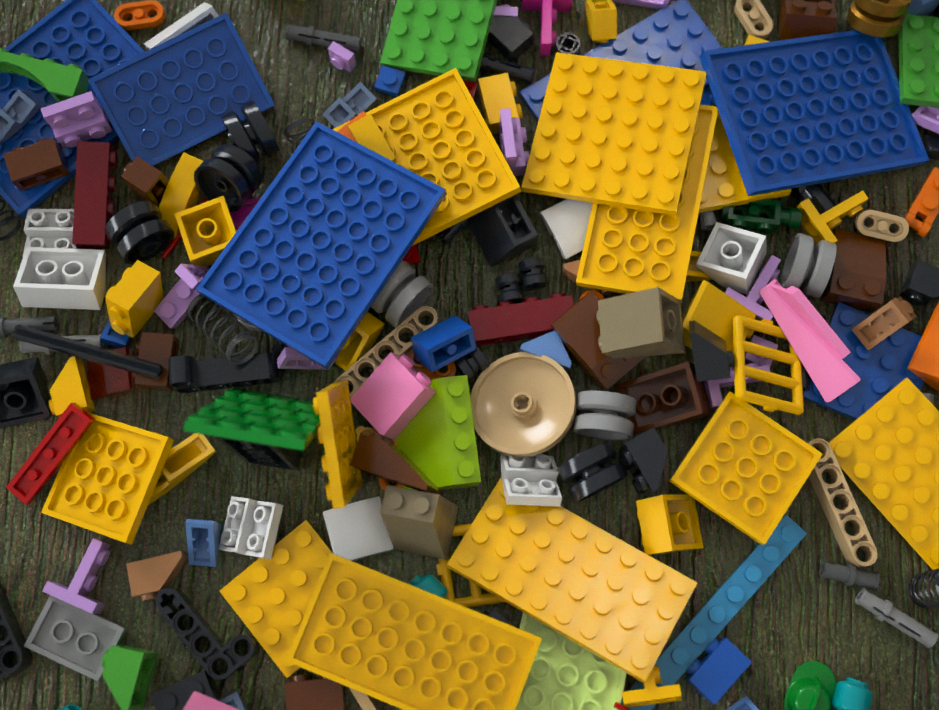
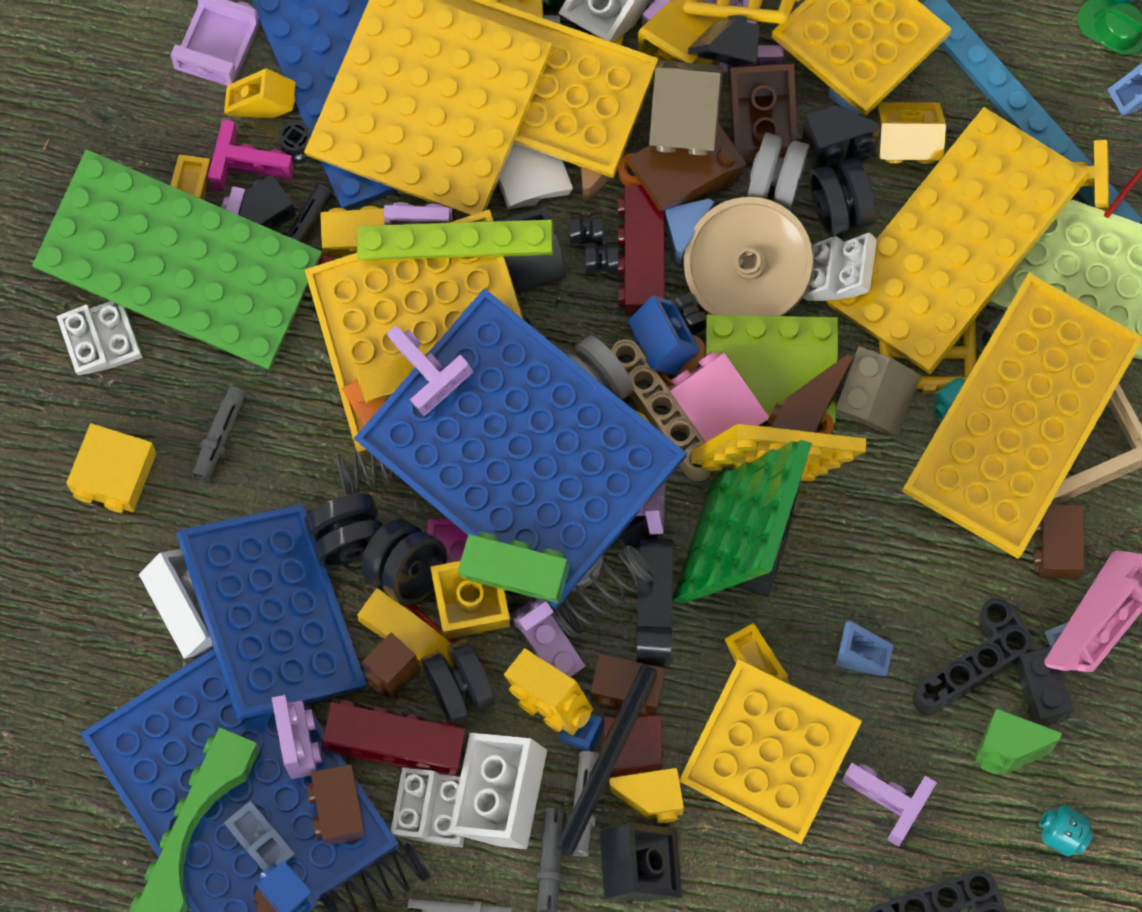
camera: 80 degrees left, 5 degrees down
red plate [6,403,96,505] -> none
light grey plate [24,595,127,682] -> none
orange plate [114,0,166,31] -> none
medium nougat slope [126,551,188,602] -> none
white slope [218,496,284,560] -> none
yellow plate [220,520,333,679] -> none
sand blue slope [322,82,379,128] -> none
white slope [323,496,394,561] -> none
lavender plate [328,41,356,73] -> none
blue plate [374,65,406,97] -> none
blue brick [684,638,752,705] -> none
none -> lime plate [357,220,553,261]
none -> lavender bracket [387,325,473,416]
none -> bright green brick [458,532,571,604]

